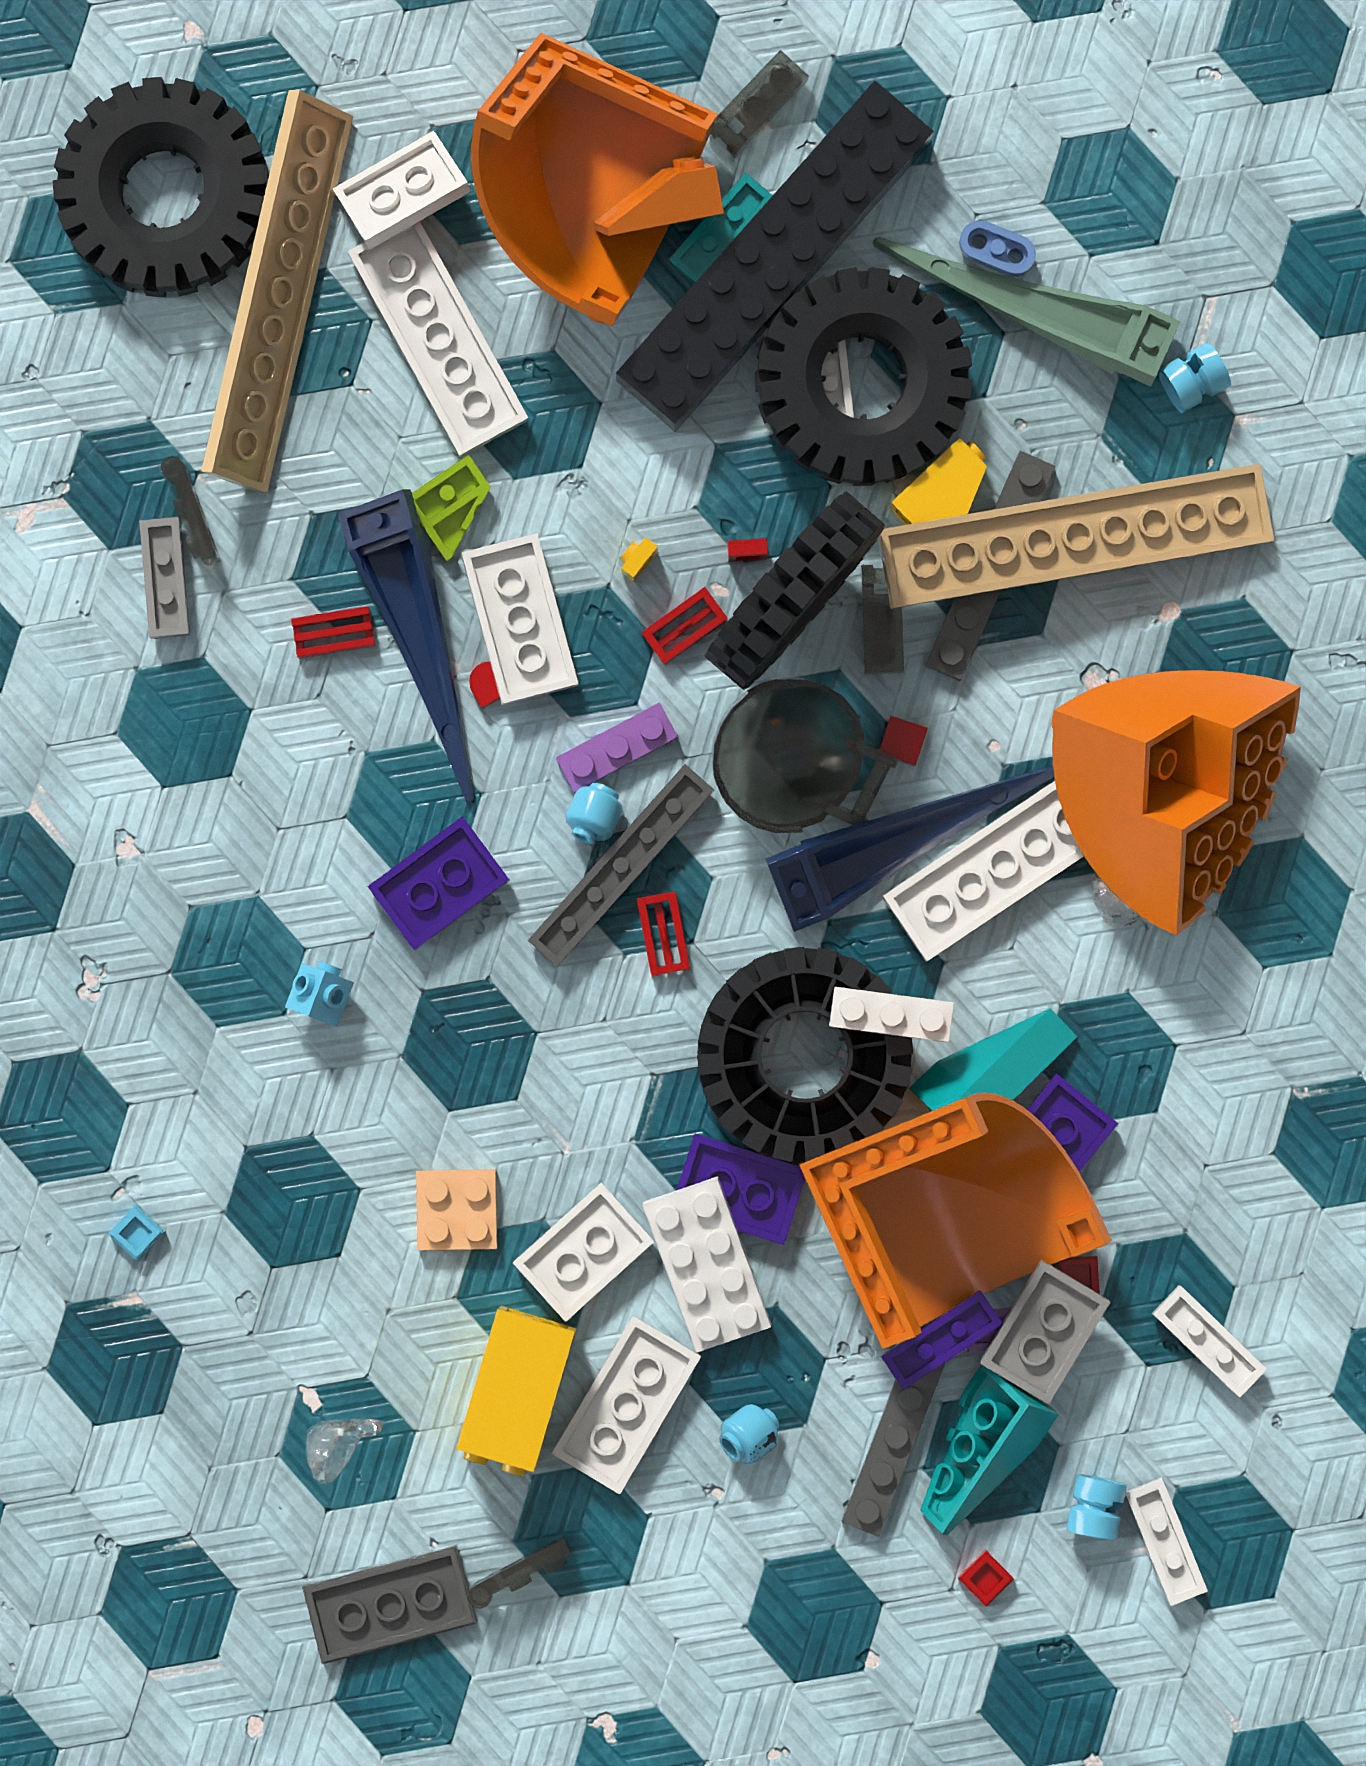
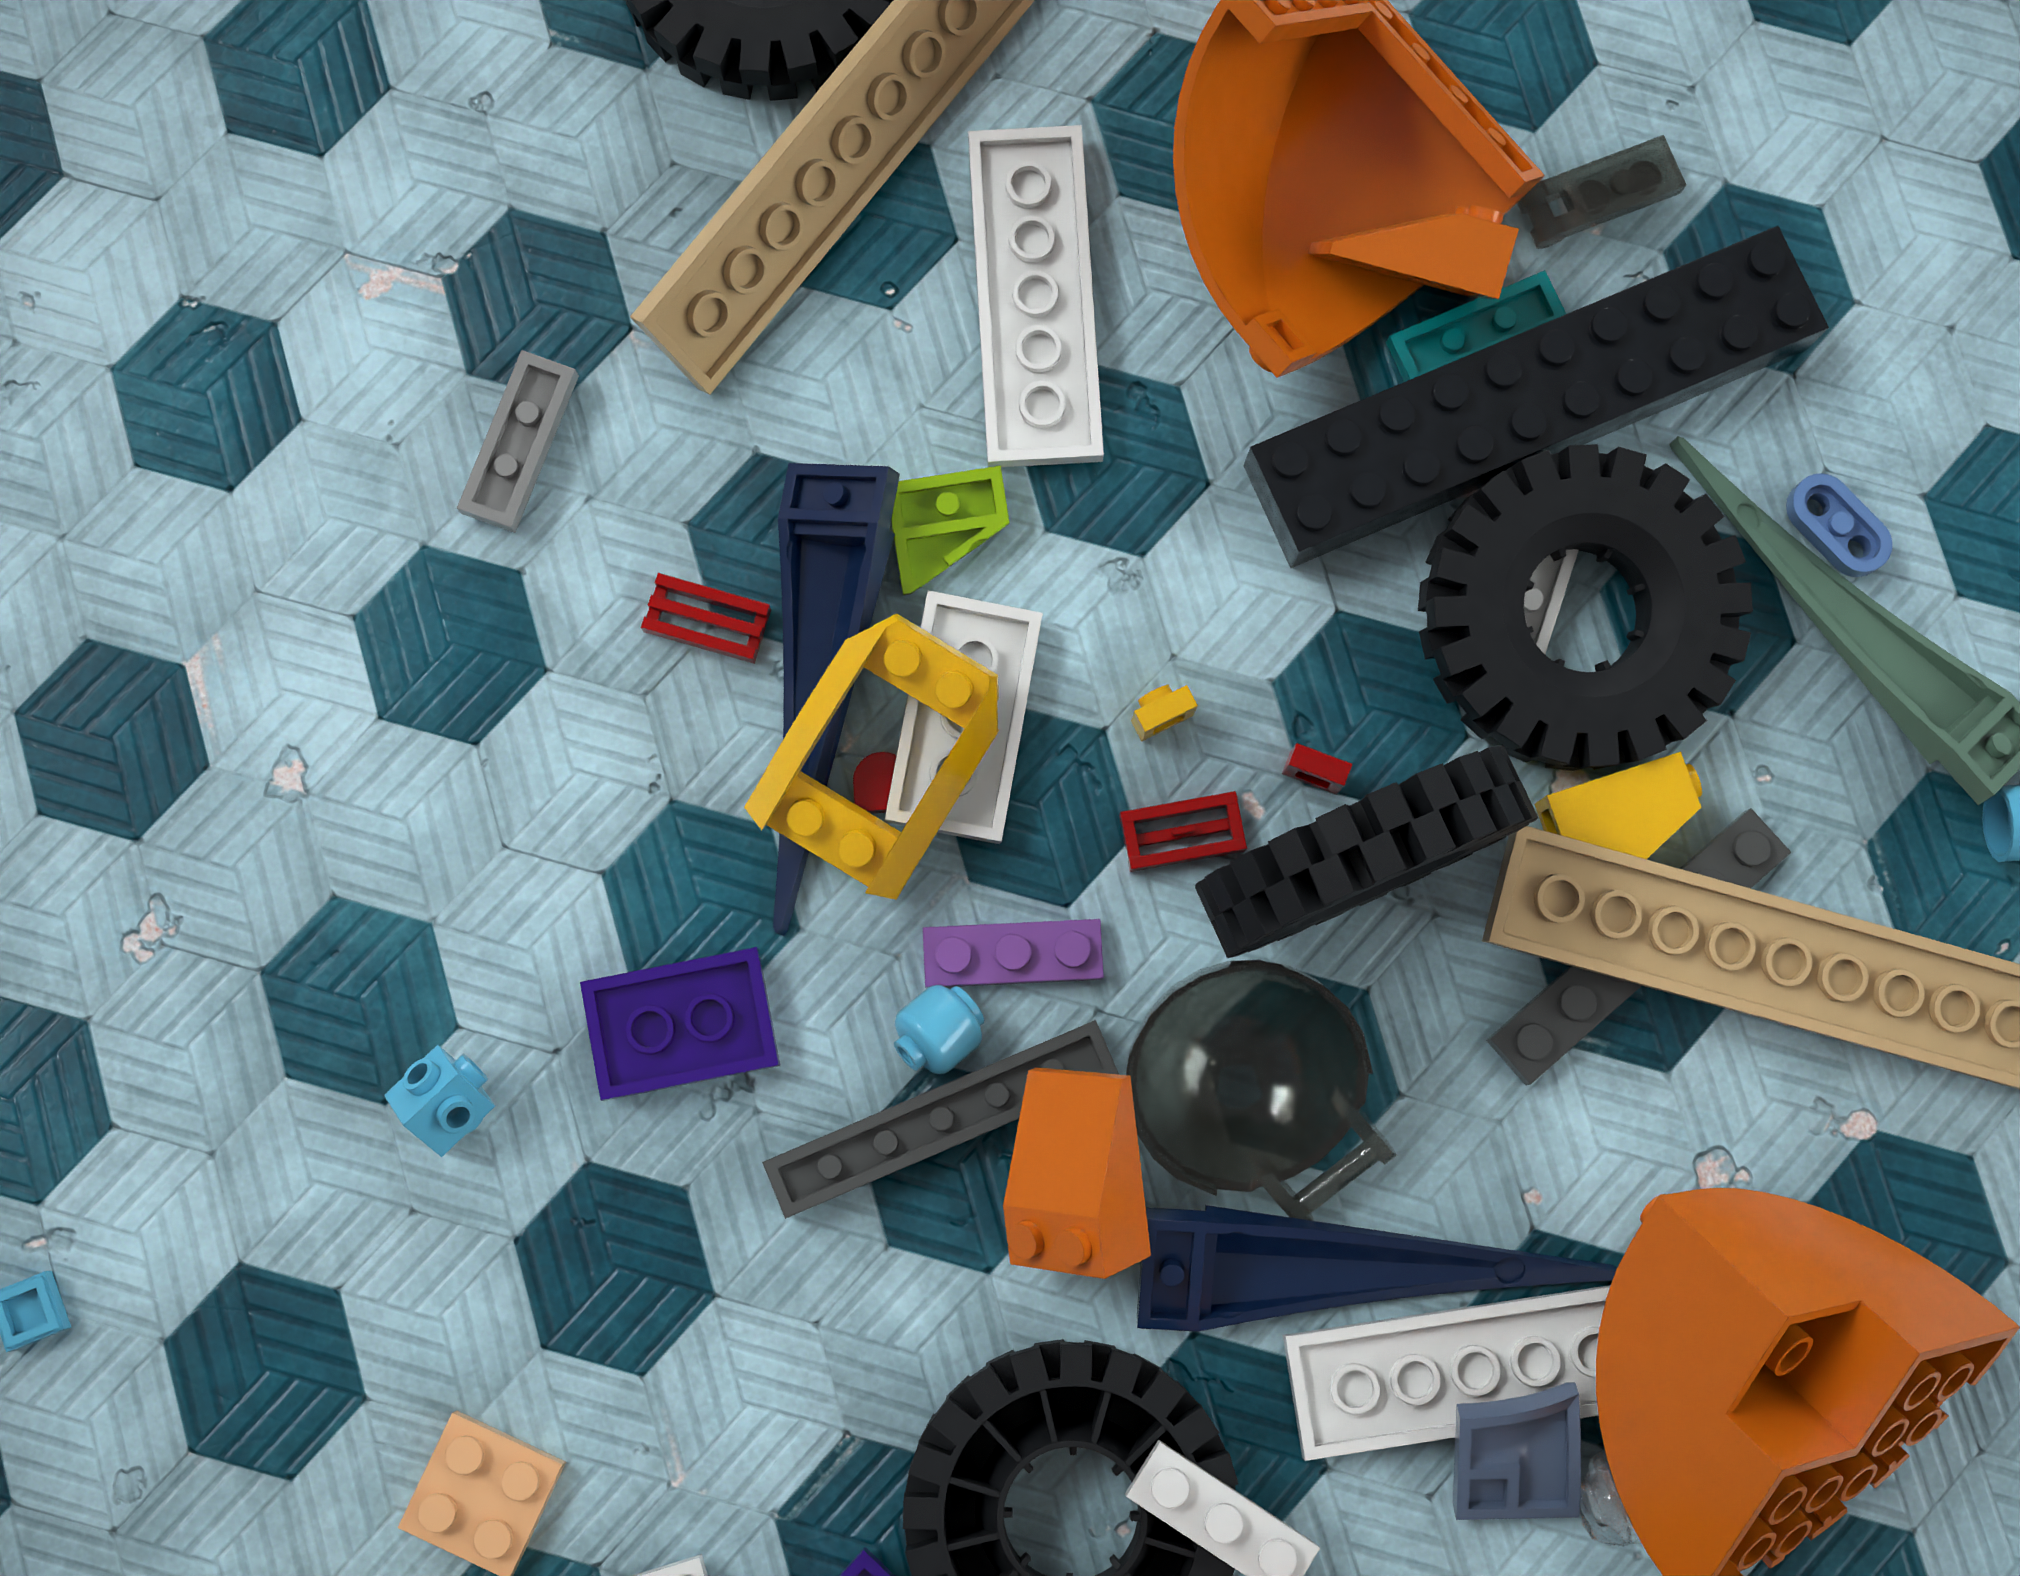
camera: 20 degrees right, 5 degrees down
clear smoke plate [161,456,221,566] -> none
white plate [333,131,471,250] -> none
red tile [637,891,690,977] -> none
clear smoke plate [861,564,904,674] -> none
red tile [878,716,928,766] -> none
none -> yellow wedge [744,613,999,900]
none -> orange slope [1003,1067,1151,1279]
none -> sand blue plate [1453,1382,1581,1520]

